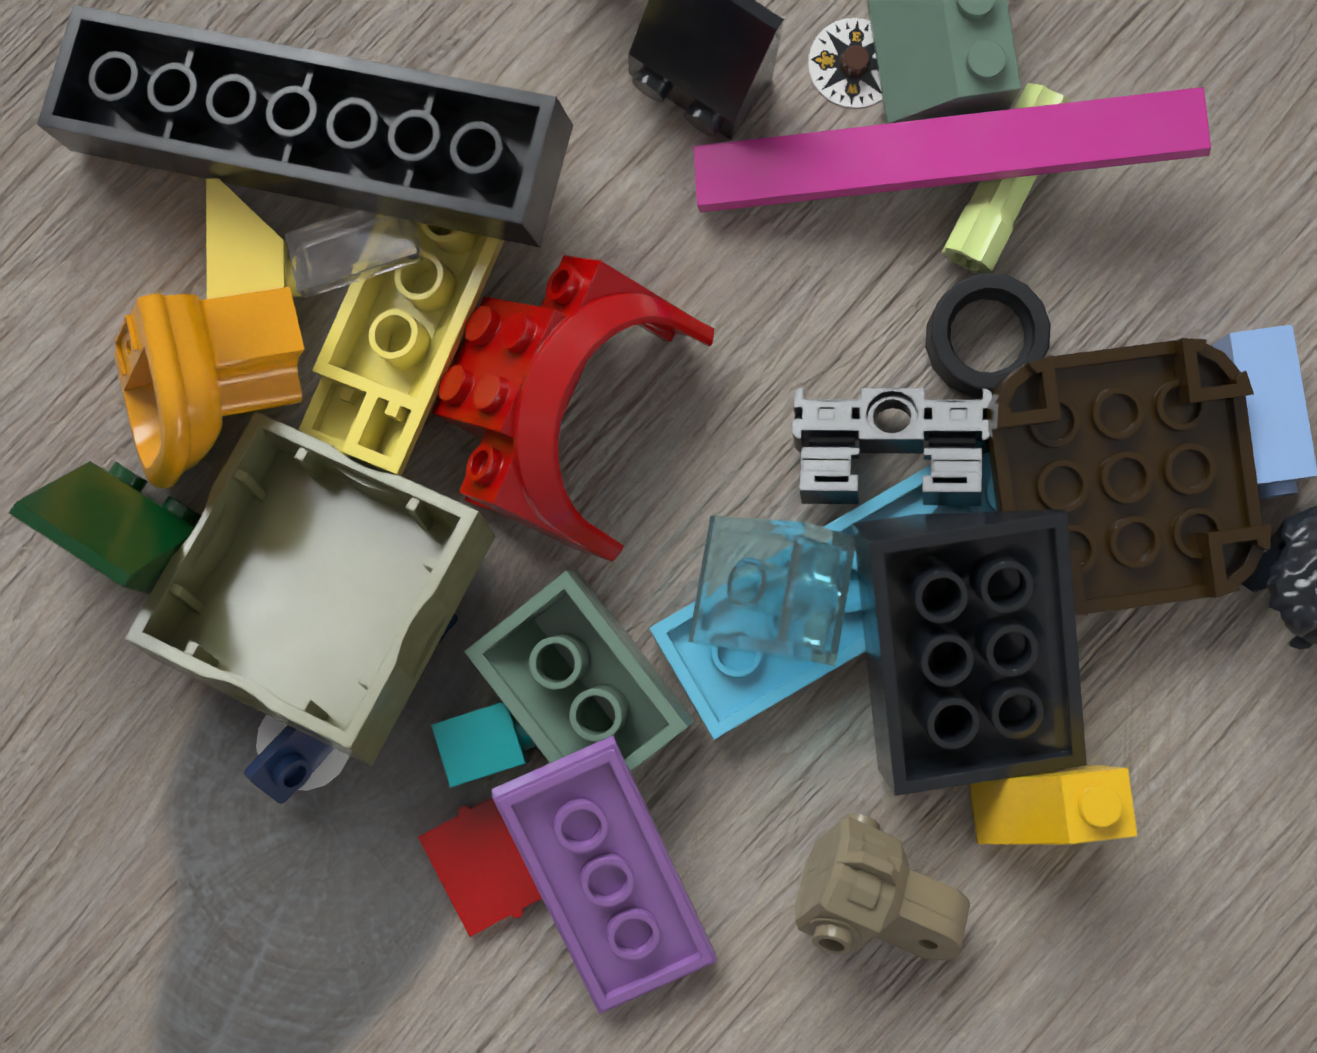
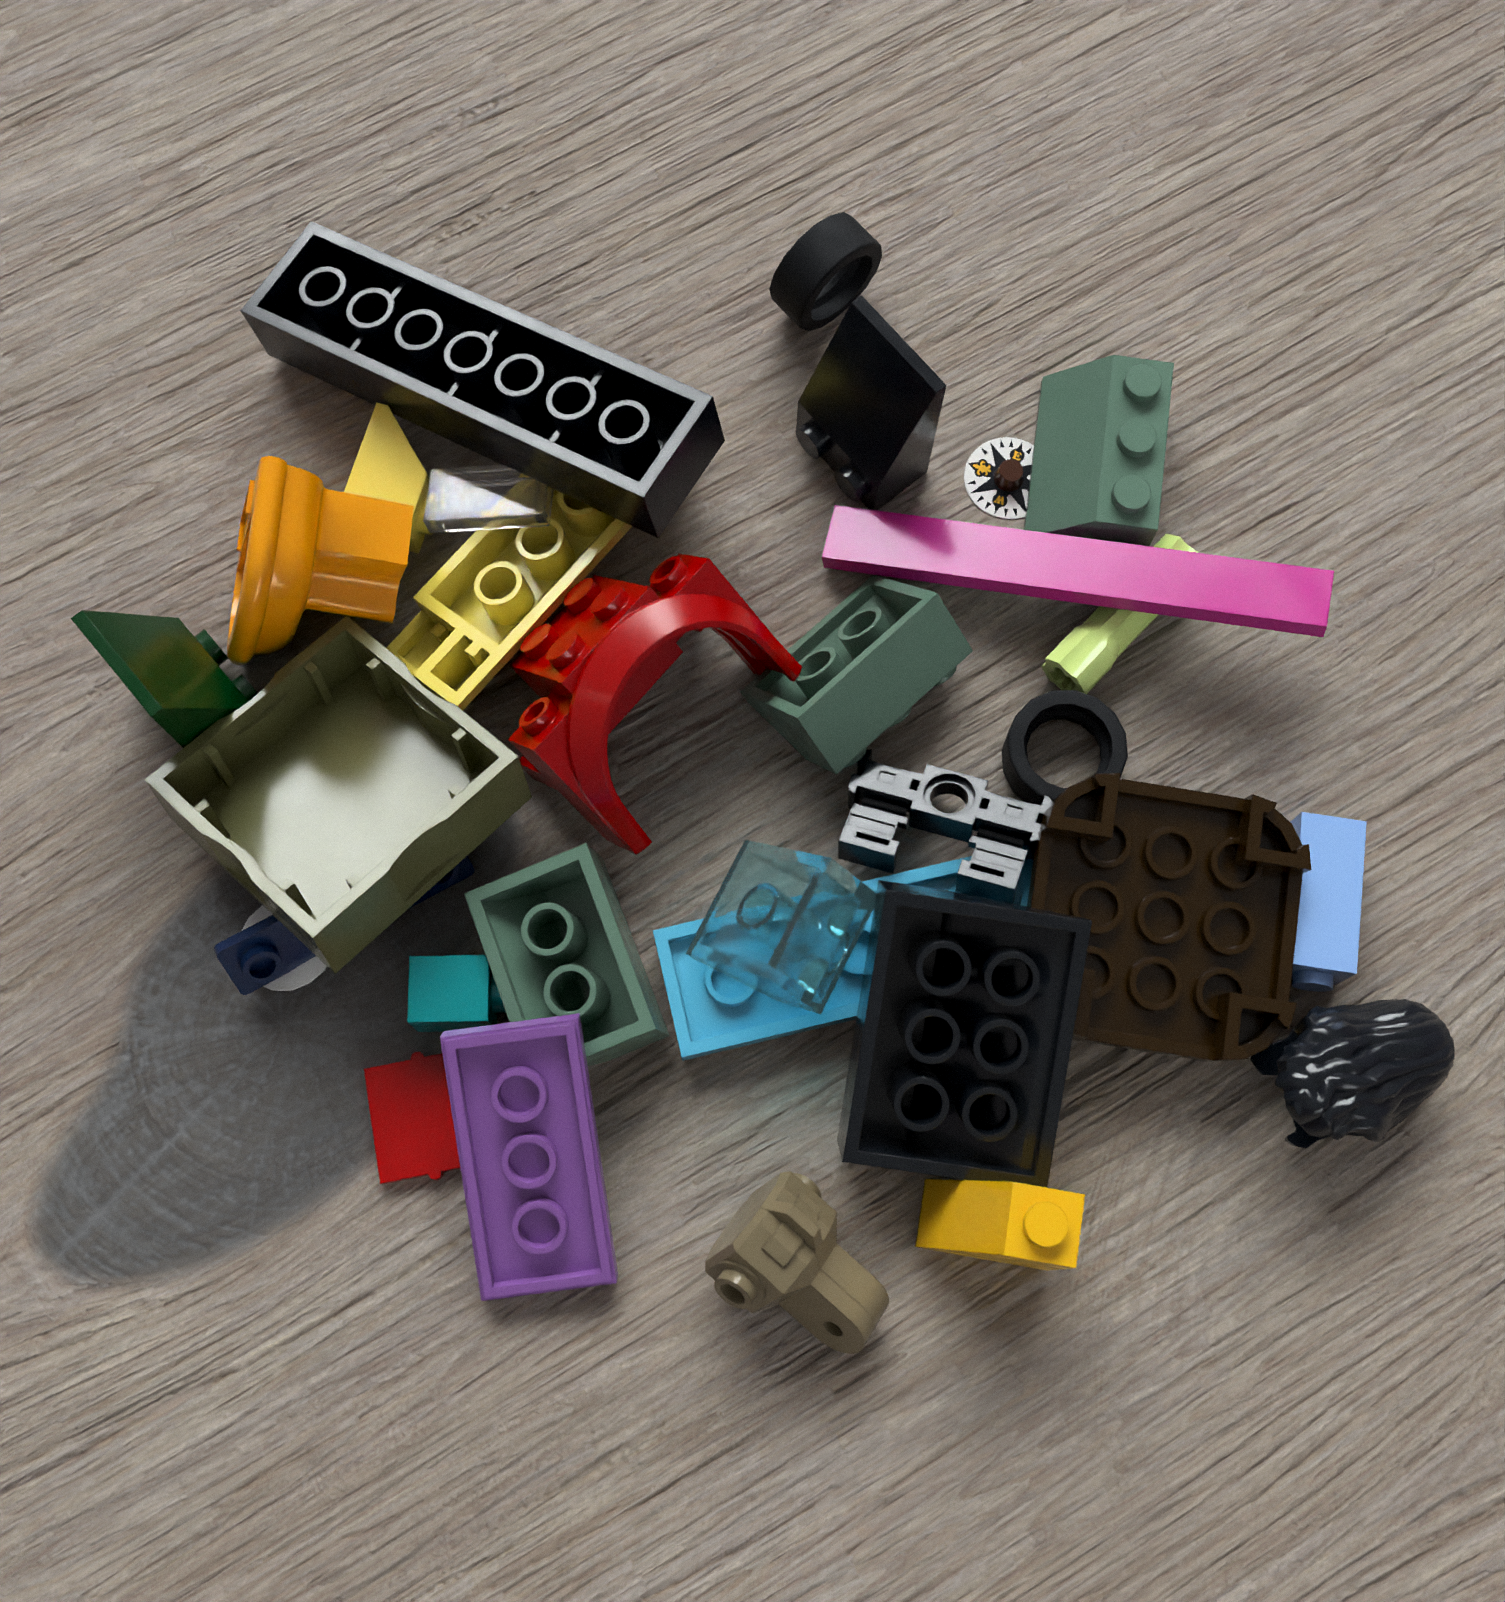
camera: 20 degrees right, 10 degrees down
none -> sand green slope [740,575,973,775]

